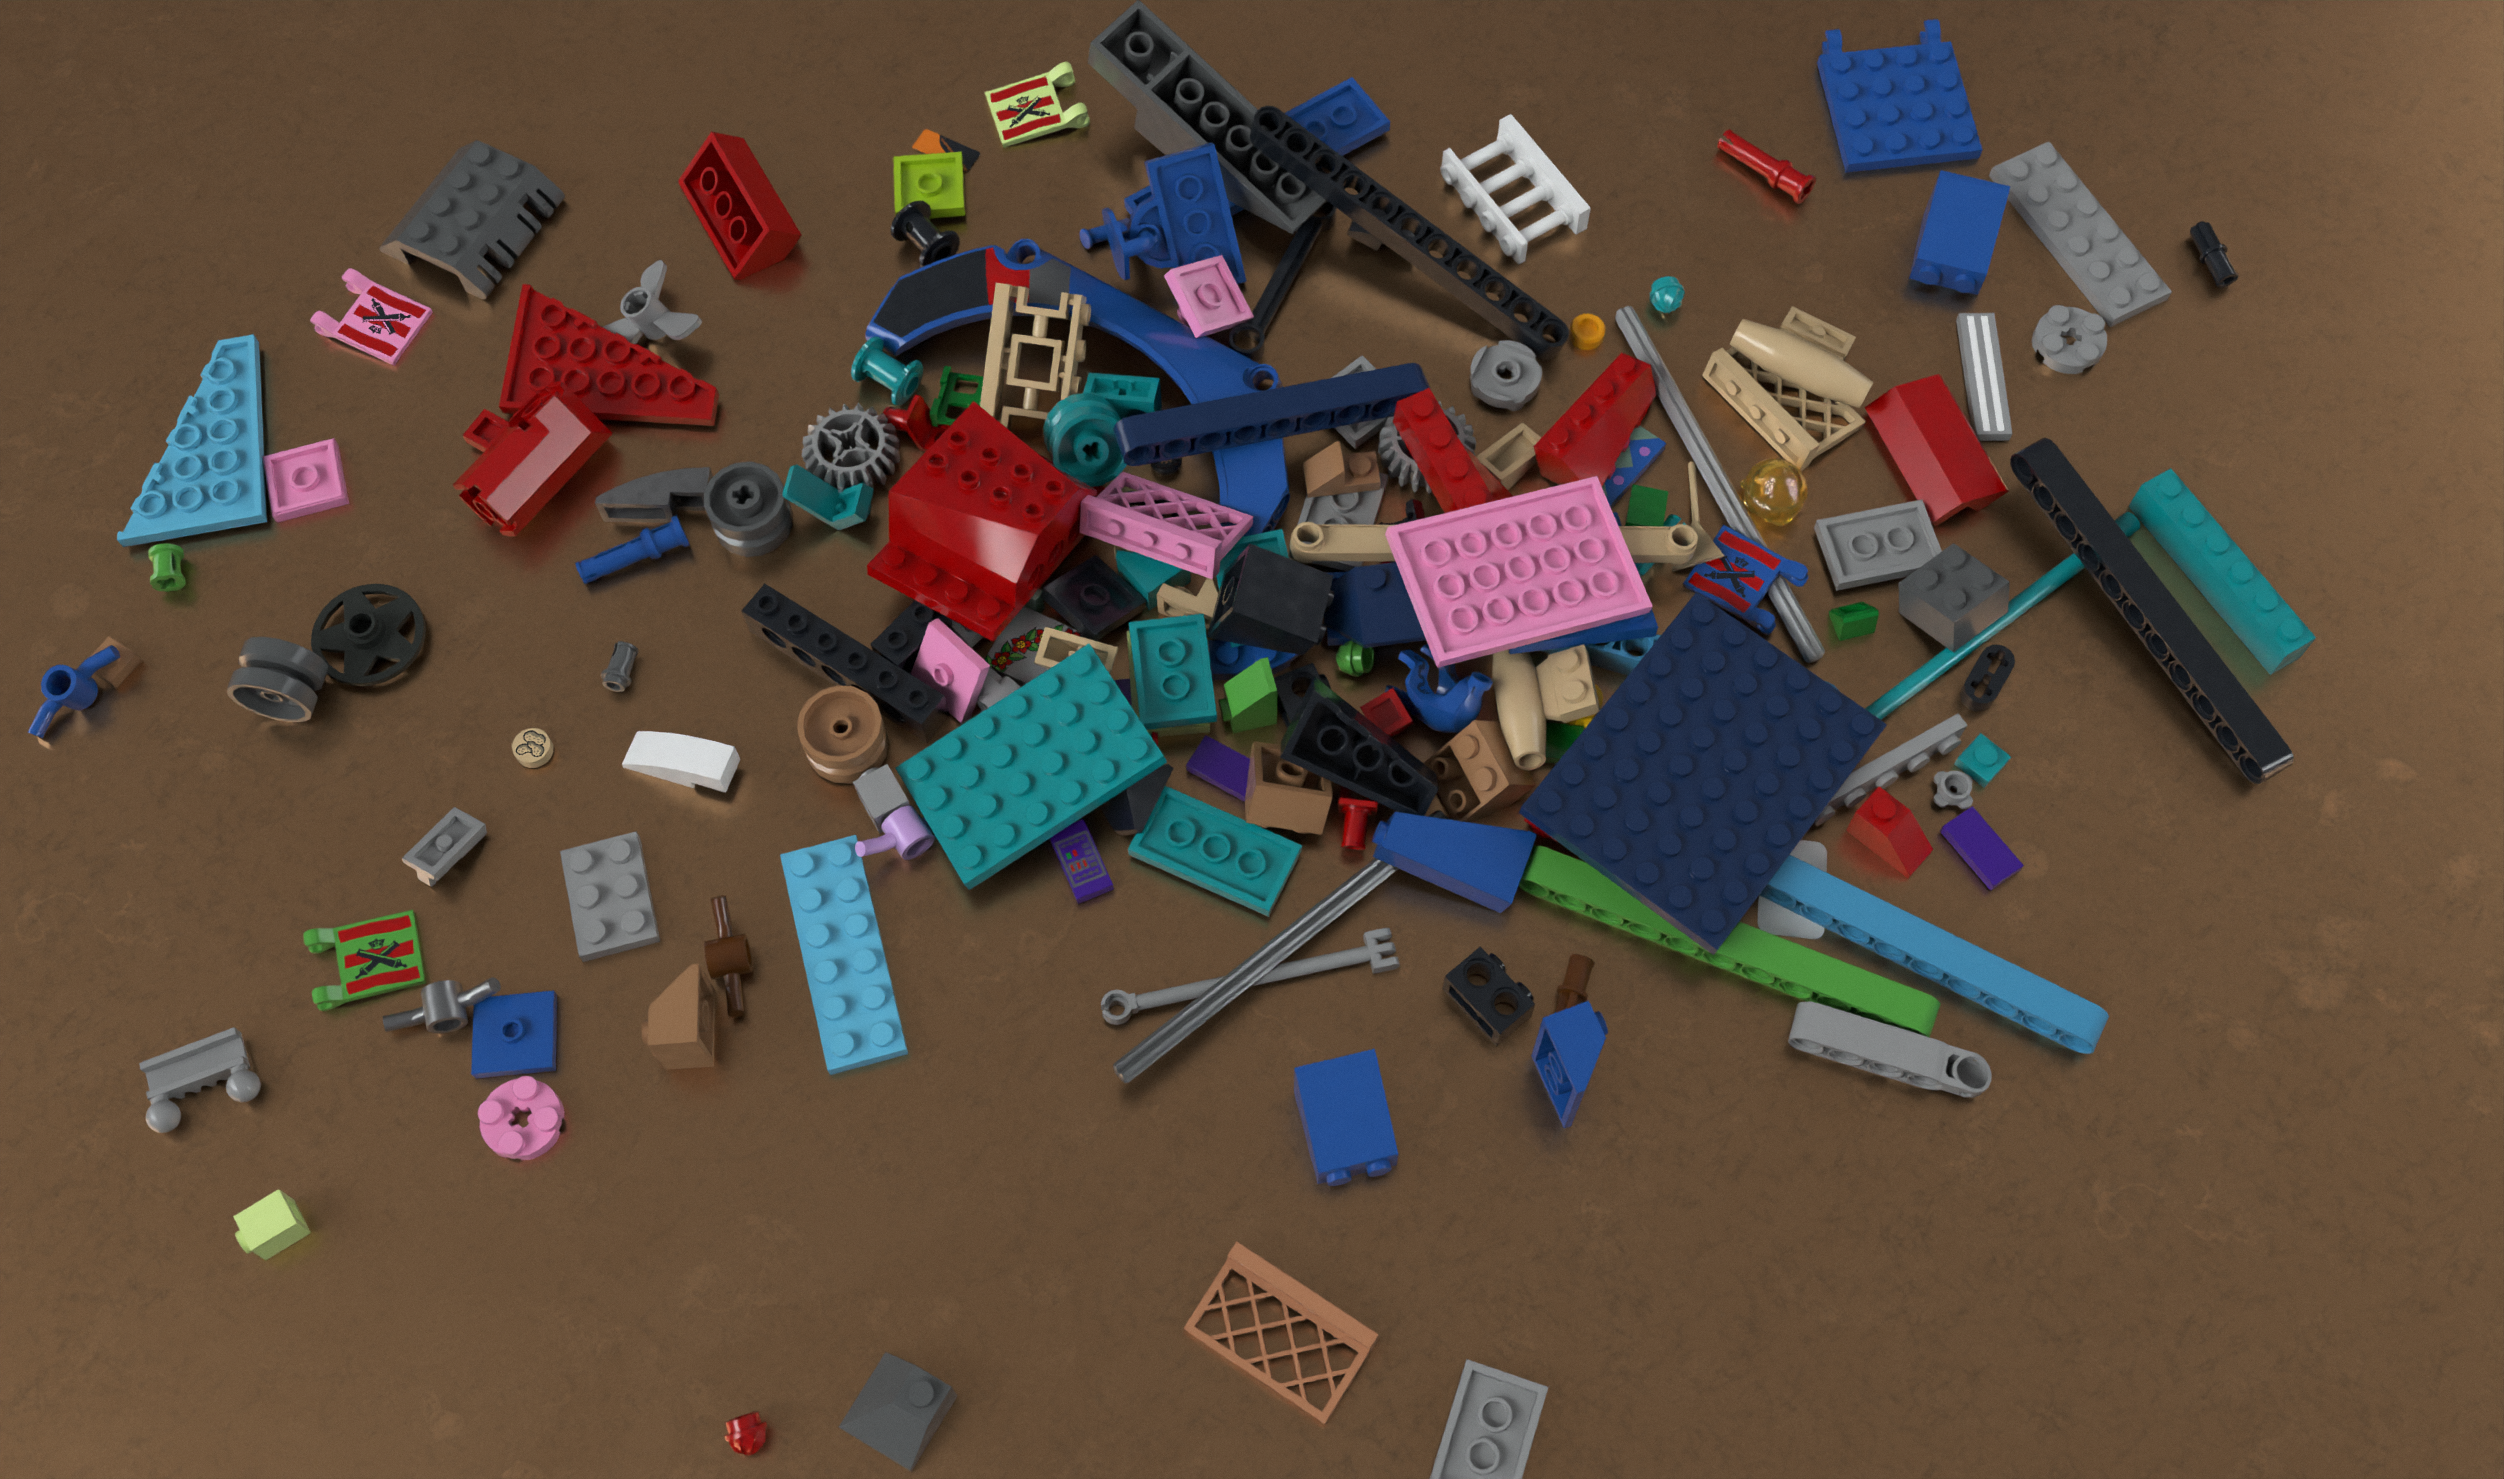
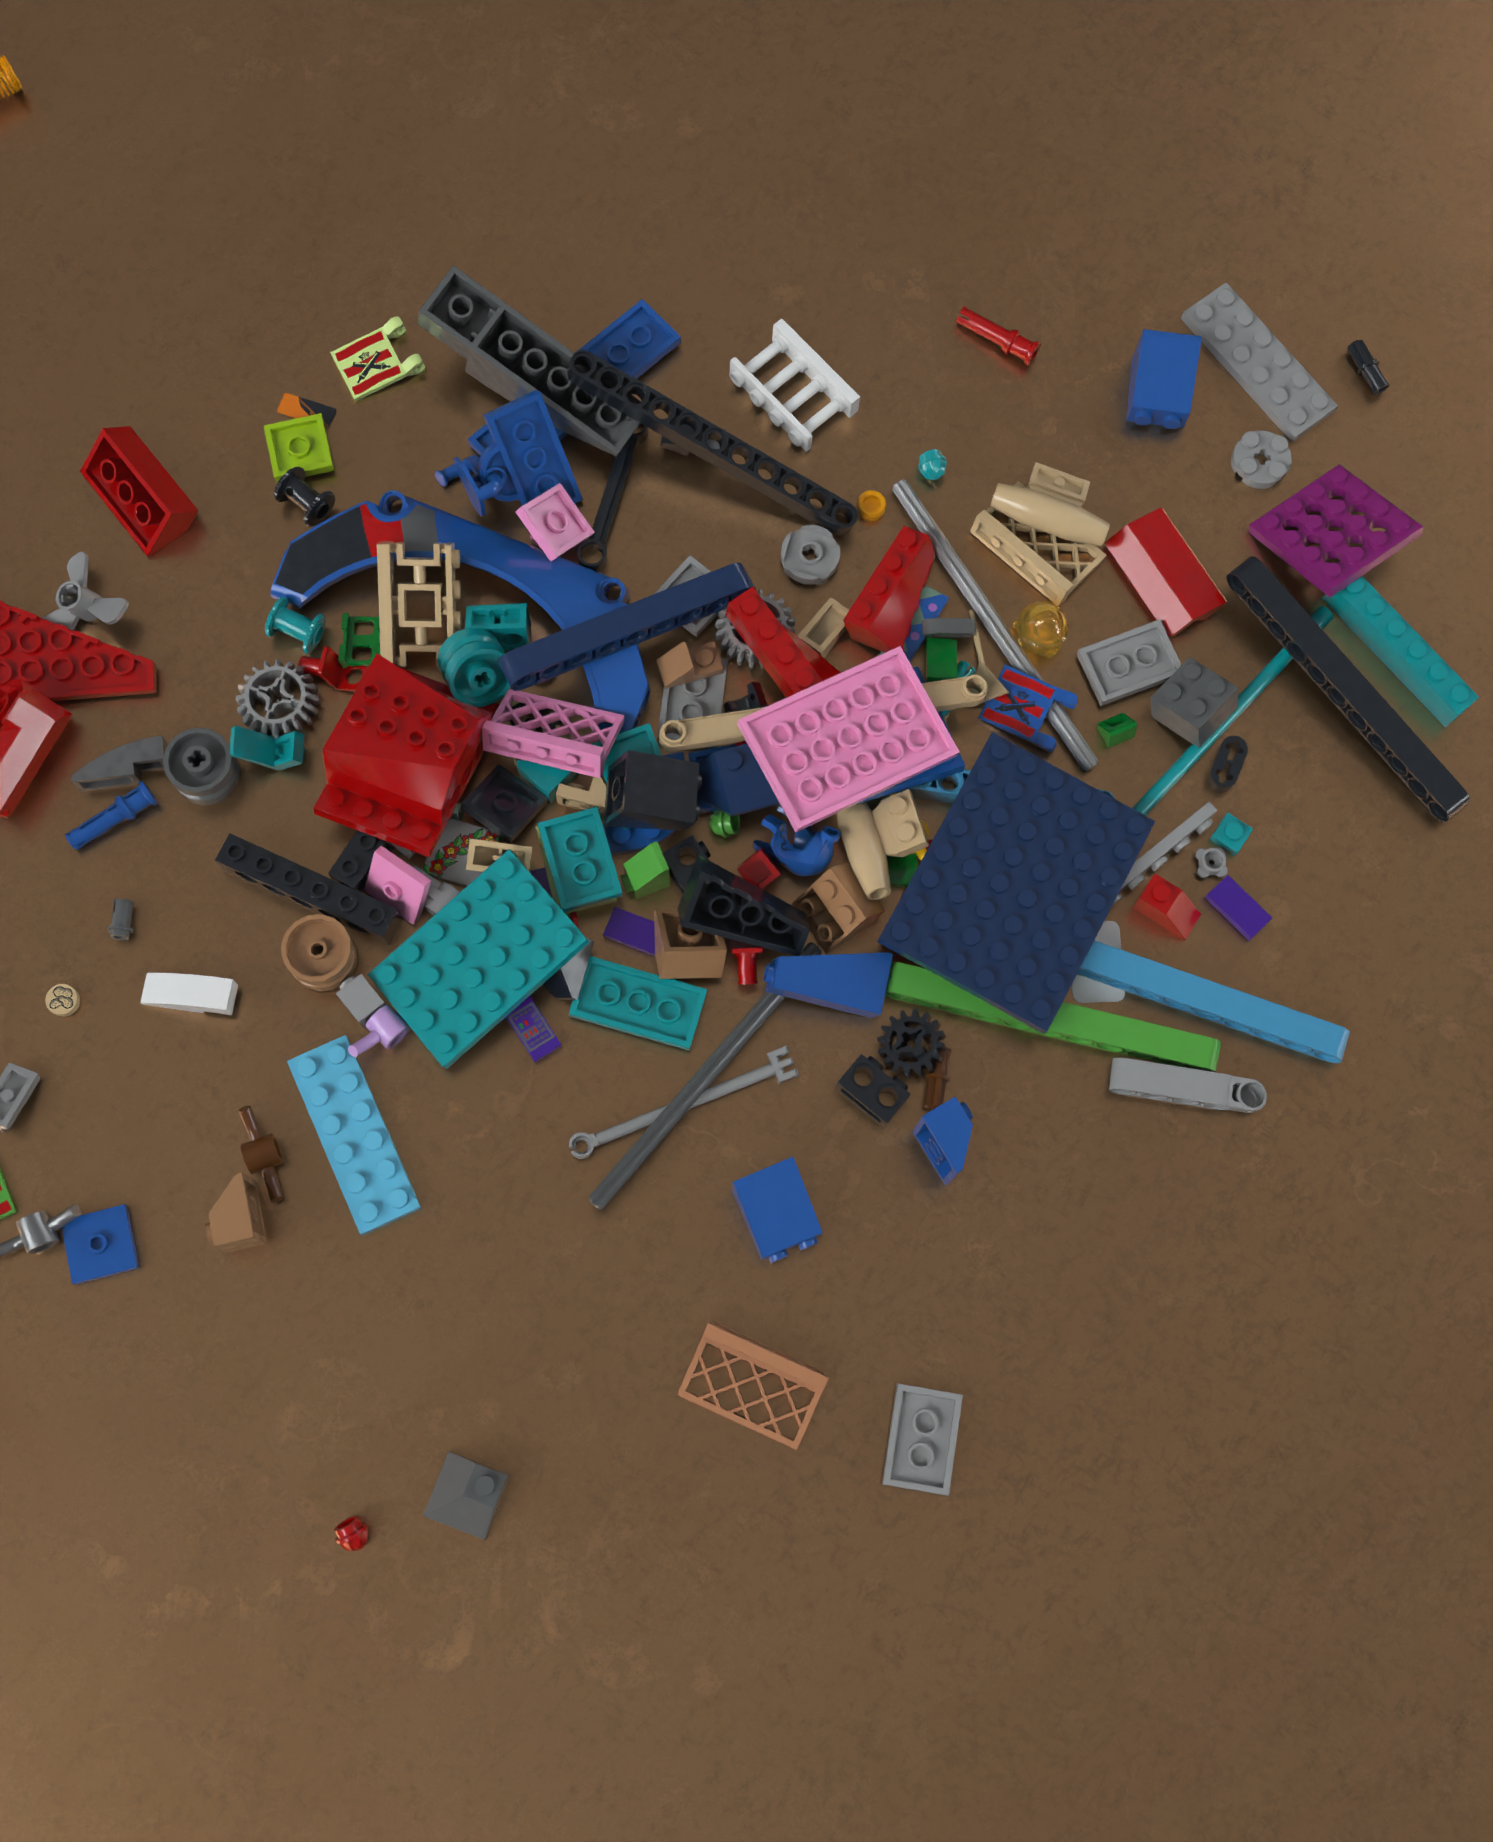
camera: 15 degrees left, 10 degrees up
bright pink plate [478,1076,564,1160] -> none
light grey plate [560,831,661,962] -> none
blue plate [1817,19,1982,172] -> none
light grey tile [1956,313,2013,441] -> none
none -> black gear [877,1009,947,1079]
none -> dark grey beam [922,618,976,638]
none -> magenta piece [1249,464,1423,597]

